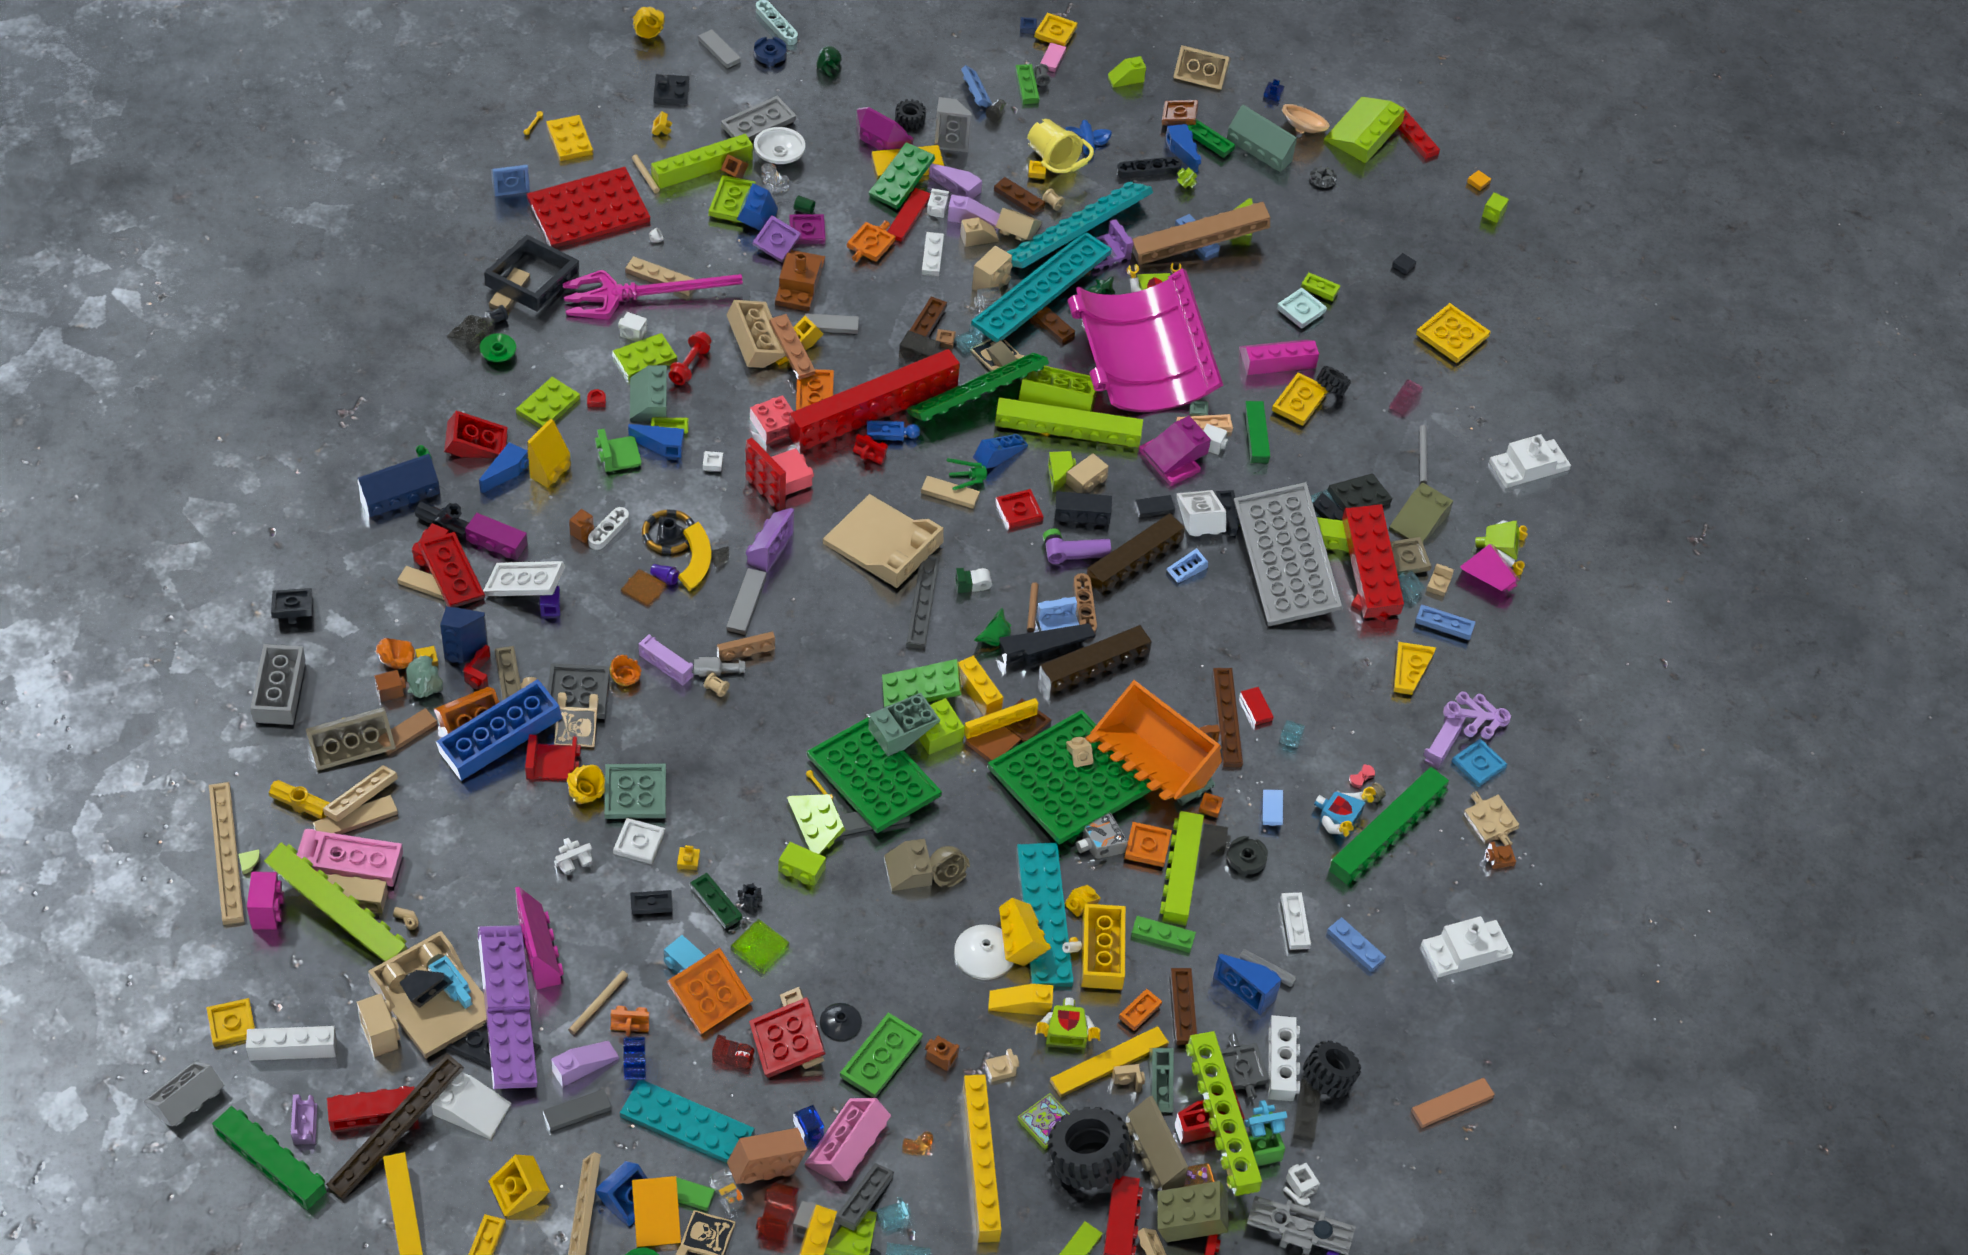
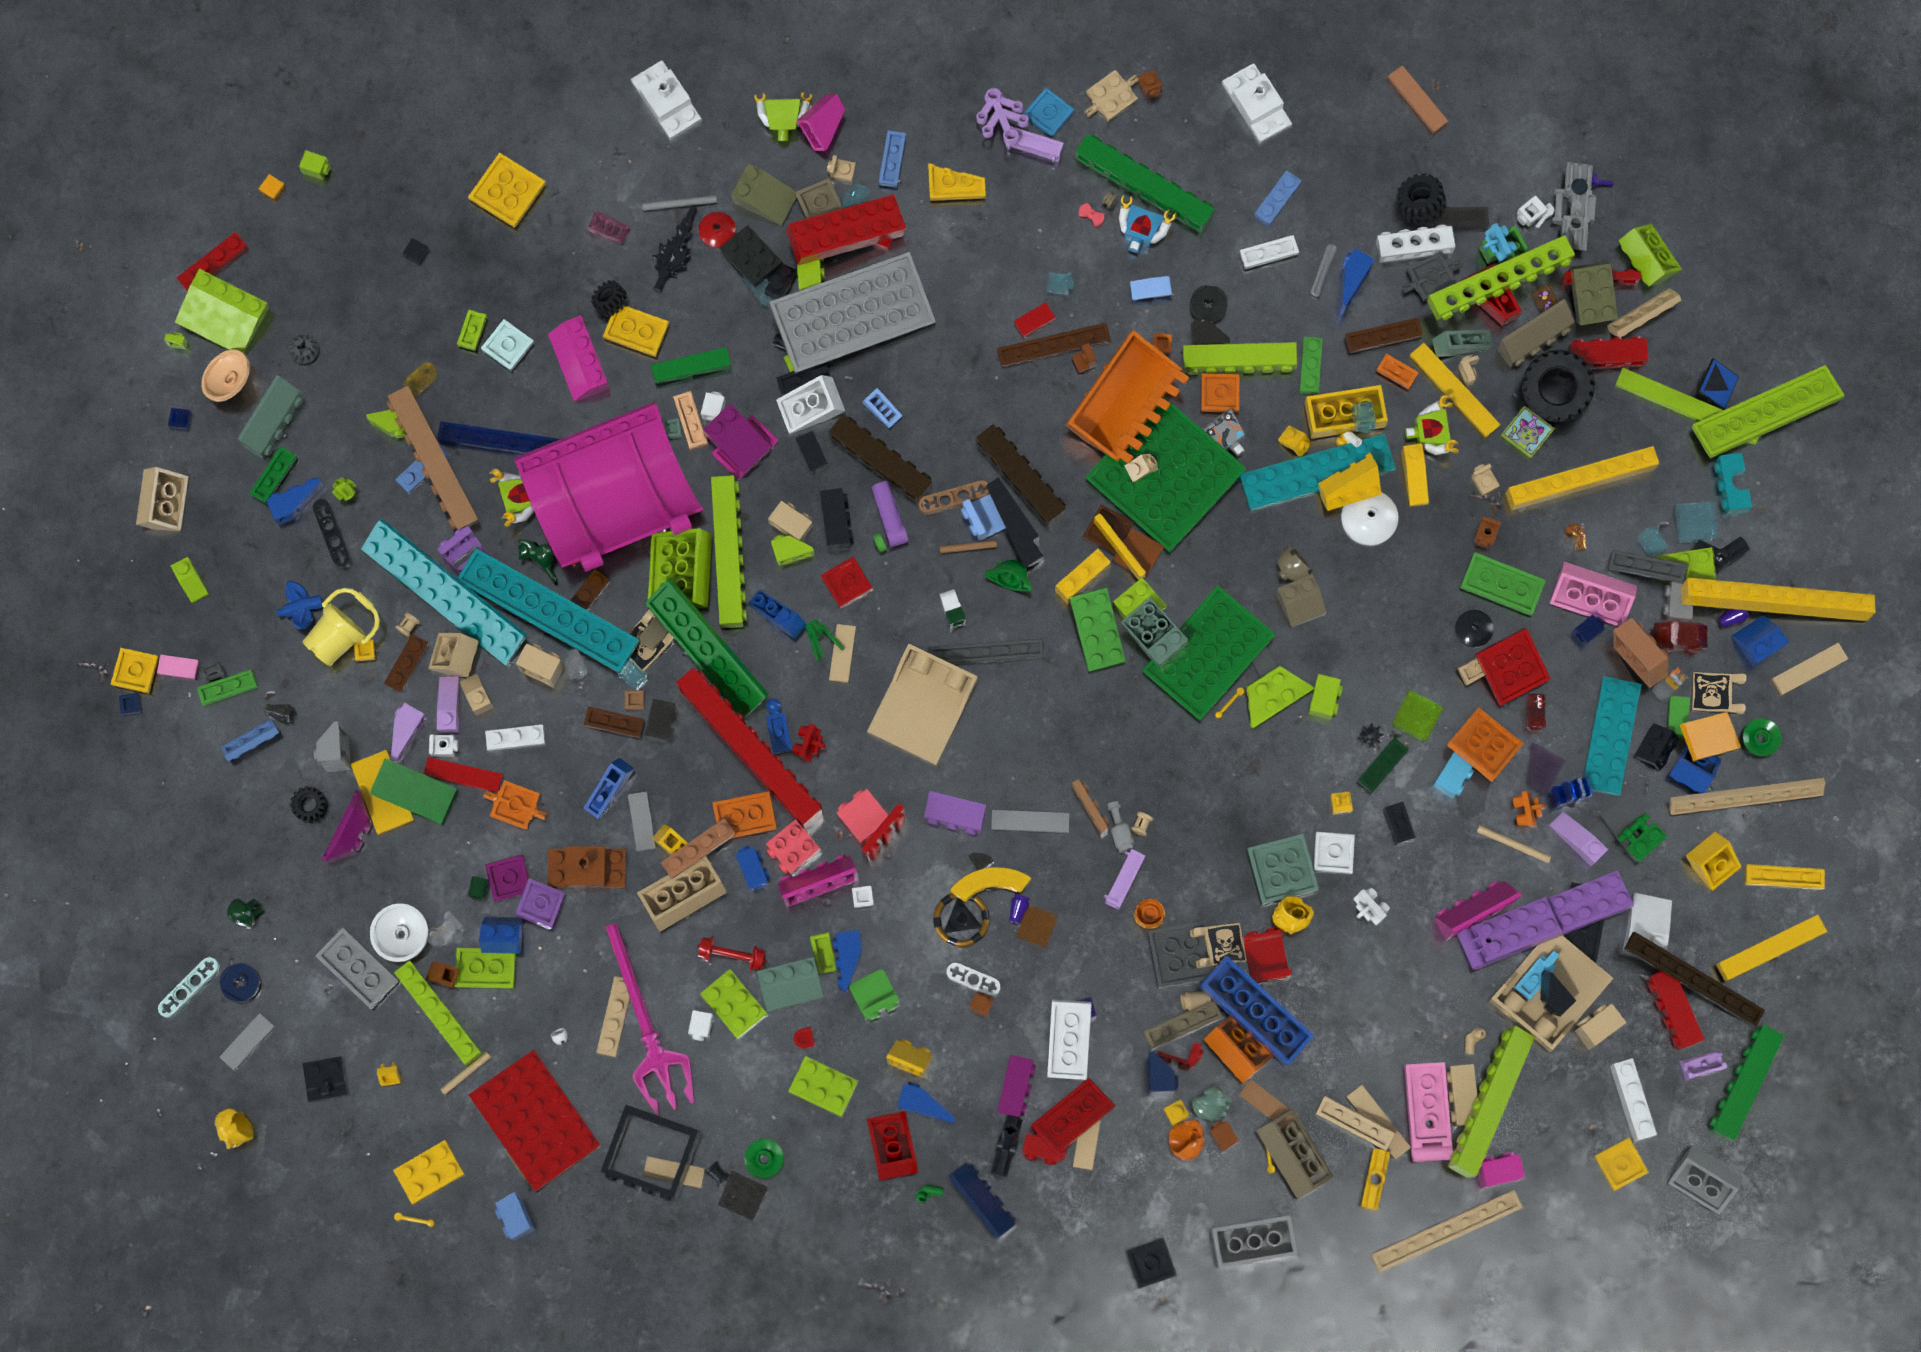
camera: 95 degrees left, 25 degrees up
yellowish green tile [239,849,260,874] -> none
dark orange tile [1162,100,1199,125] -> none
none -> lime plate [164,332,188,349]
none -> clear yellow plate [404,363,437,396]
none -> clear blue plate [437,421,560,454]
none -> blue slope [583,758,635,819]
none -> black piece [652,206,697,291]
none -> red dish [699,212,736,248]
none -> blue brick [736,846,770,892]
none -> dark pink slope [777,855,859,908]
none -> clear light blue brick [1351,402,1376,433]
none -> clear purple wing [1529,742,1566,794]
none -> green plate [1617,813,1668,863]
none -> black bracket [1635,723,1678,771]

